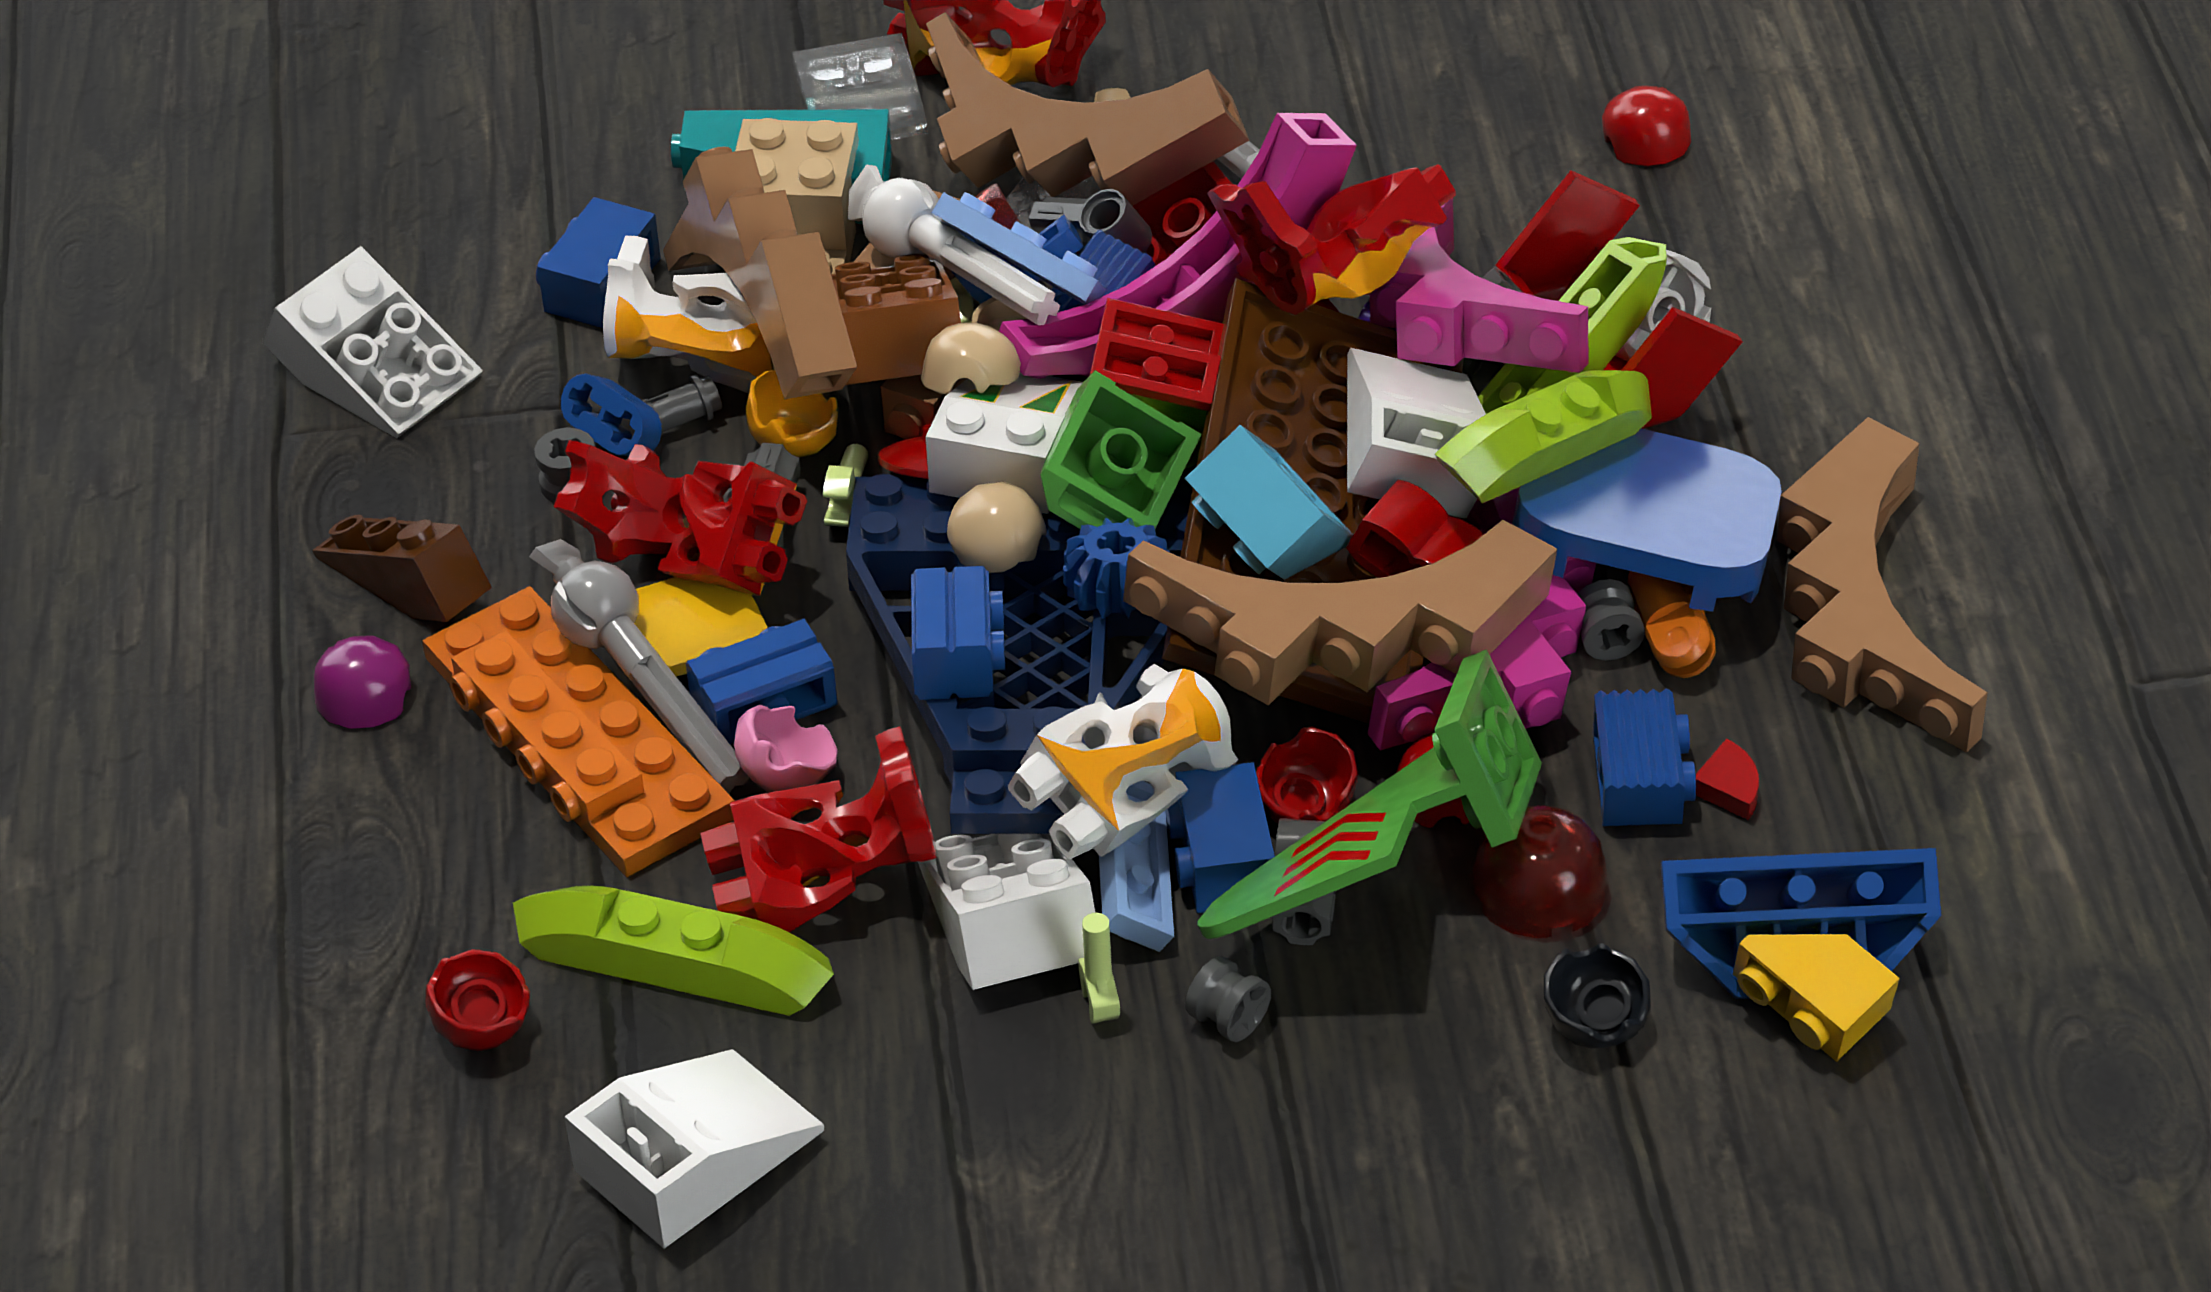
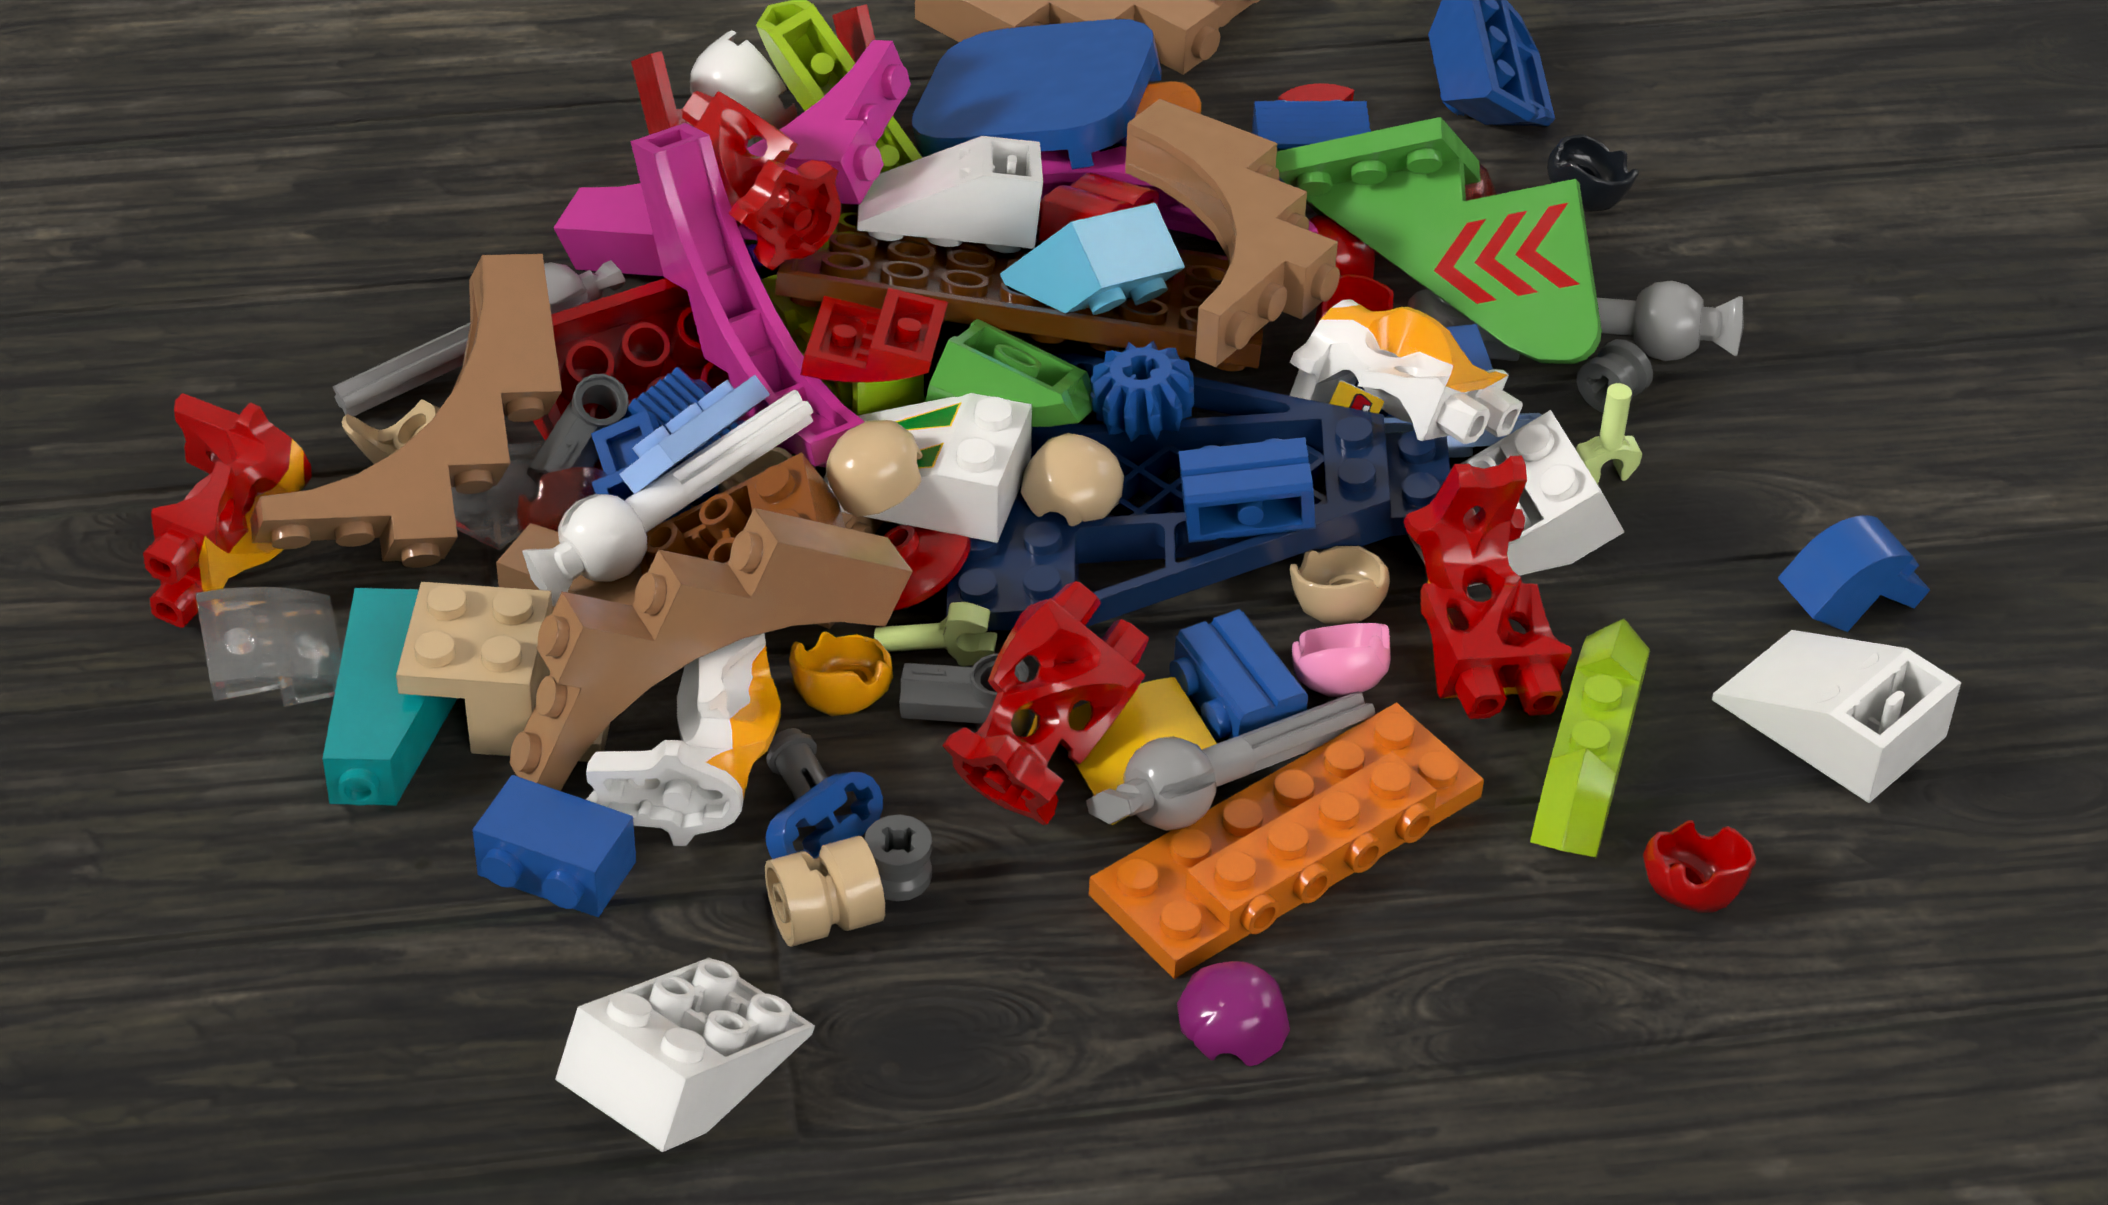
camera: 95 degrees left, 0 degrees up
reddish brown slope [312,515,492,622] -> none
lime brick [1435,370,1652,504] -> none
red hair [1602,86,1691,166] -> none
yellow slope [1732,934,1900,1062] -> none
none -> tan wheel [765,836,885,947]
none -> tan hair [1290,546,1390,626]
none -> light grey piece [1597,280,1744,361]
none -> blue brick [1778,515,1930,632]

